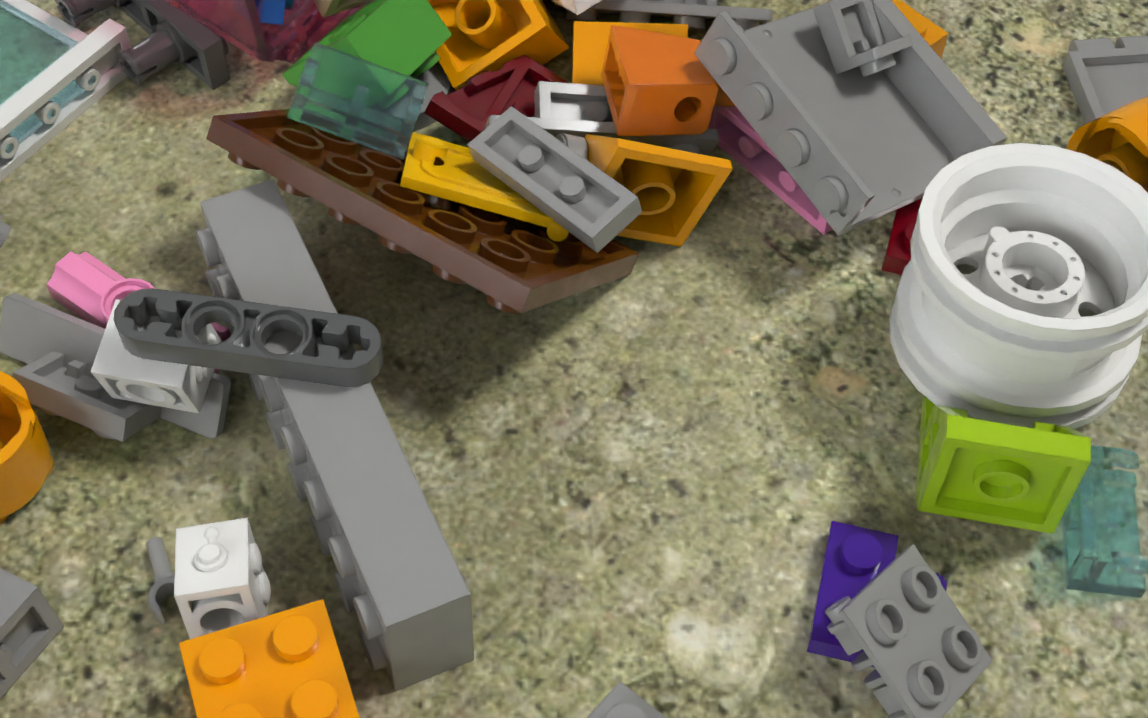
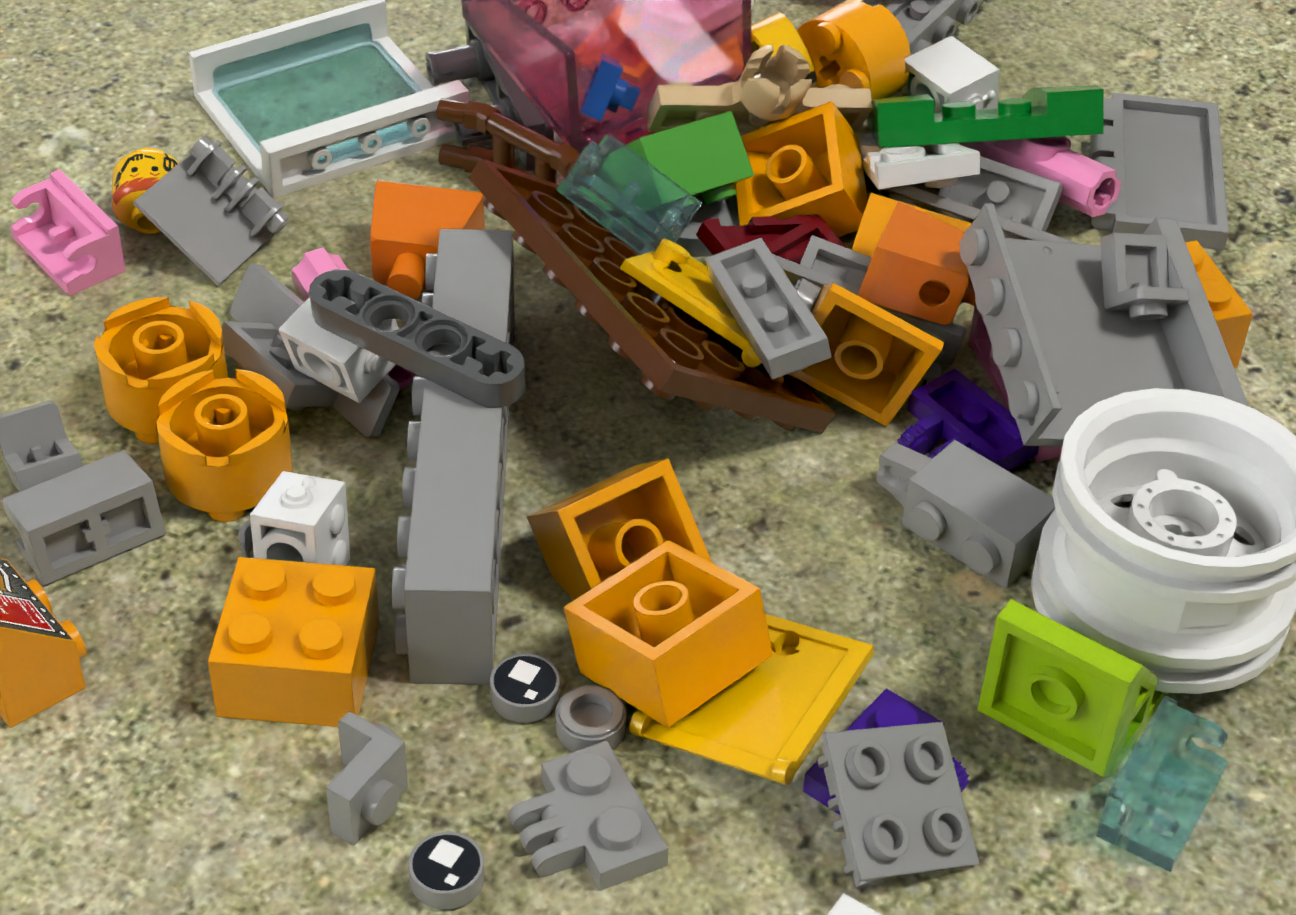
camera: 25 degrees right, 10 degrees down
none -> light orange brick [156,369,294,522]
none -> orange torso [370,180,485,300]
none -> reddish brown piece [437,98,599,195]
none -> tile [490,653,560,723]
none -> light orange slope [526,458,712,601]
none -> light grey tile [556,685,626,752]
none -> light orange brick [563,540,773,728]
none -> yellow container [629,614,875,786]
none -> light grey hinge [876,440,1055,589]
none -> dark purple hinge [897,368,1039,471]

